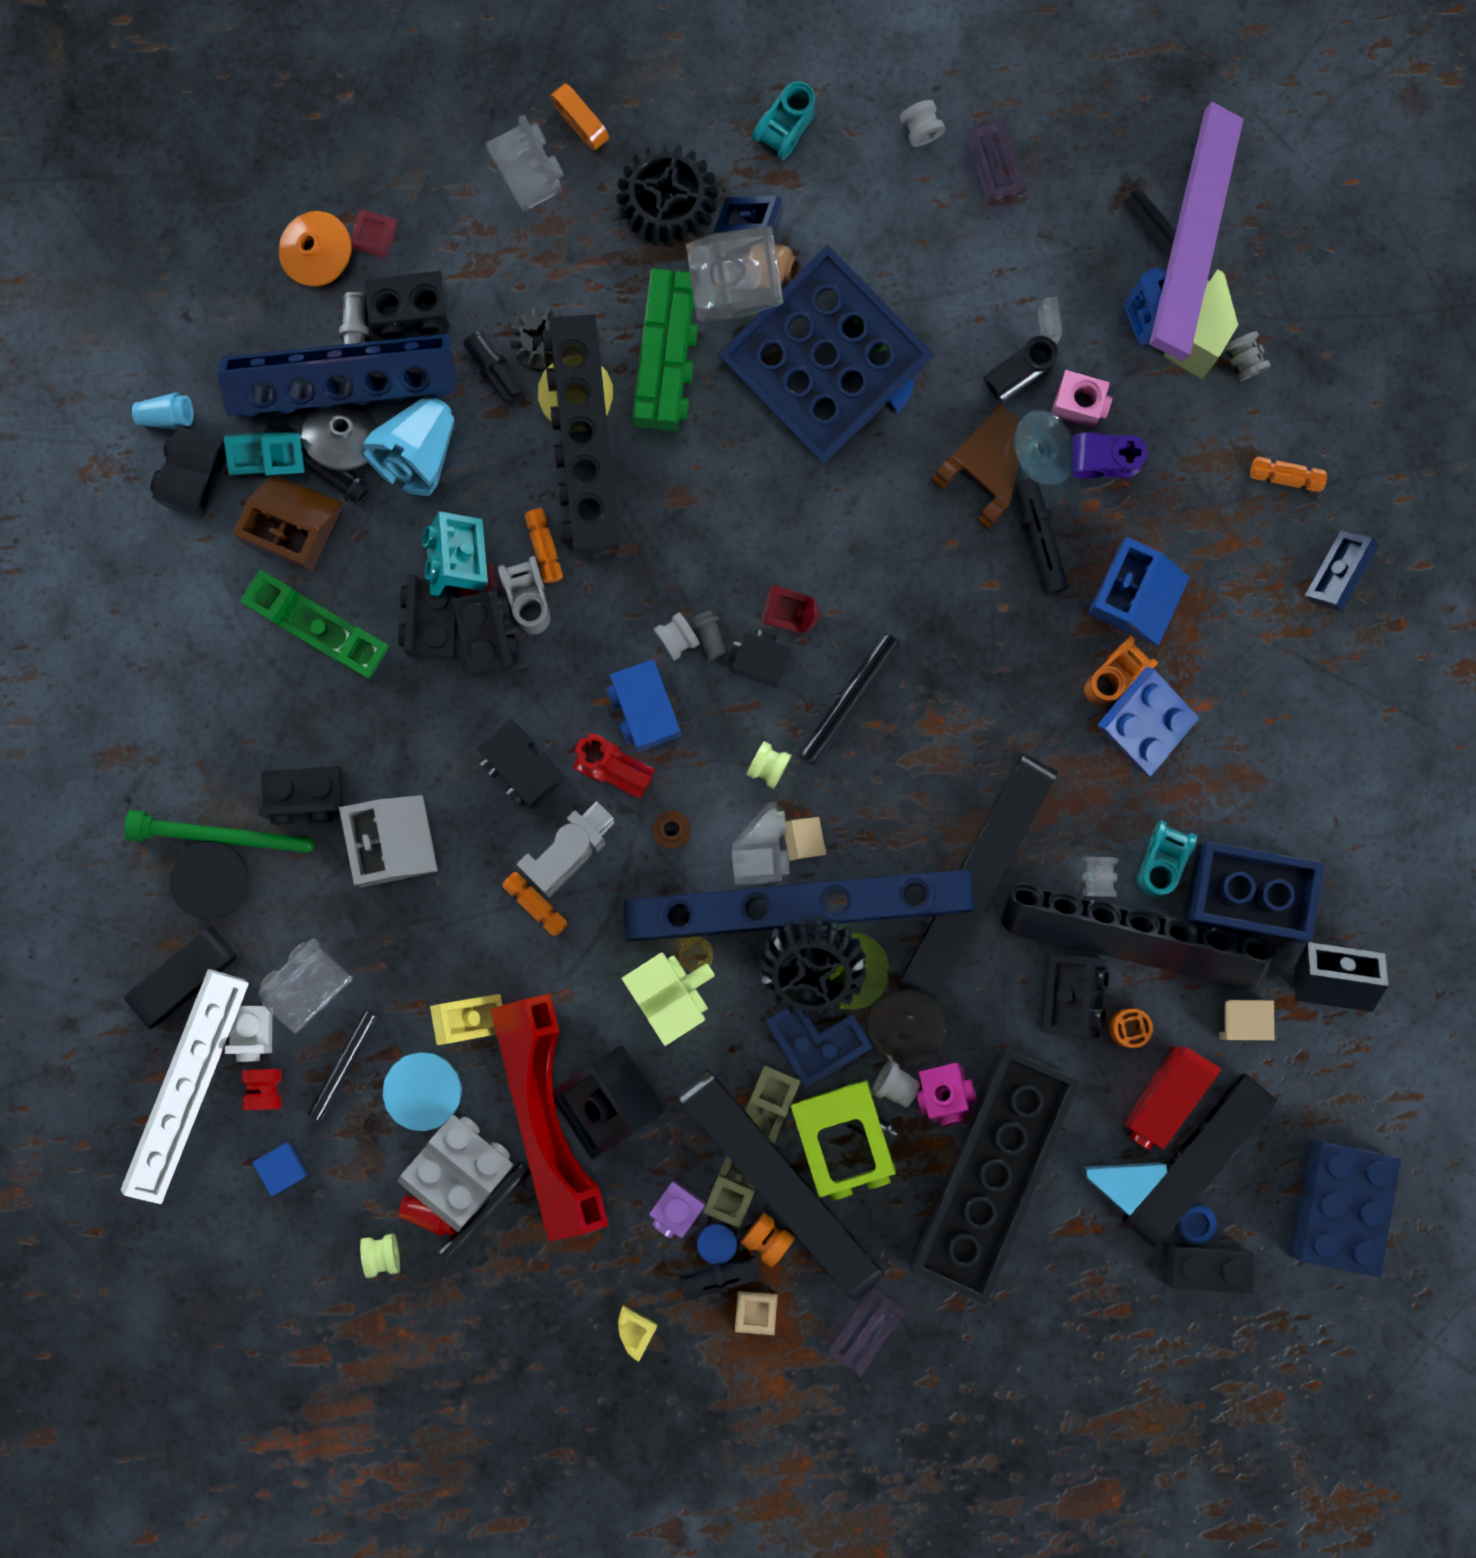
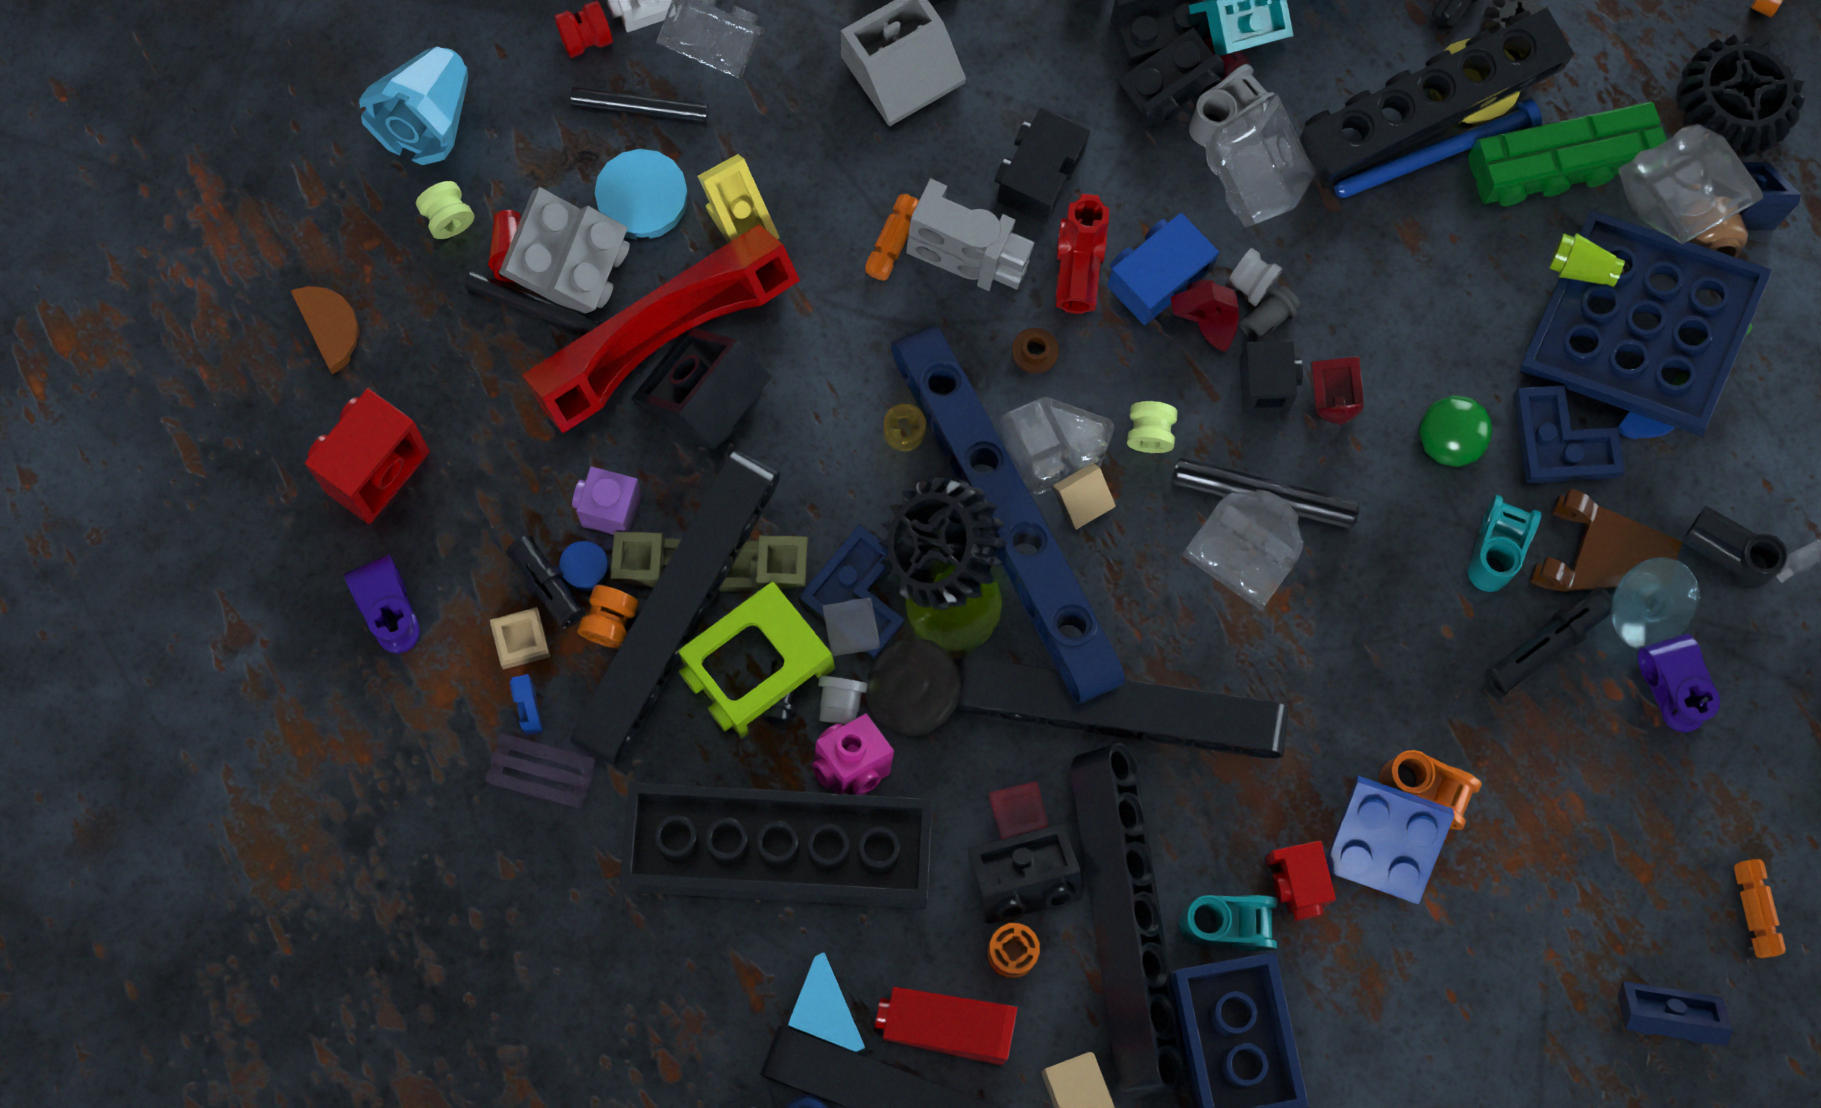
camera: 65 degrees right, 10 degrees down
blue tile [252,1142,308,1197] -> none
orange axle [524,508,563,583] -> none
light yellow tile [618,1305,658,1362] -> none
yellowish green brick [621,952,715,1046] -> none
bright pink brick [1050,370,1113,428] -> none
clear bush [1081,857,1120,898] -> none
blue slope [1087,537,1190,647] -> none
none -> dark orange tile [291,286,360,375]
none -> red brick [304,388,430,525]
none -> dark purple piece [344,554,421,654]
none -> medium azure cone [359,46,468,165]
none -> blue tile [509,674,543,735]
none -> clear tile [823,597,880,656]
none -> tile [988,781,1049,840]
none -> dark red plate [1170,280,1239,351]
none -> clear slope [1182,490,1304,611]
none -> clear slope [1204,93,1316,228]
none -> red brick [1264,841,1336,921]
none -> blue bar [1334,98,1542,198]
none -> green hair [1419,395,1492,467]
none -> teal piece [1467,494,1541,592]
none -> dark blue plate [1513,386,1625,484]
none -> lime cone [1549,233,1625,287]

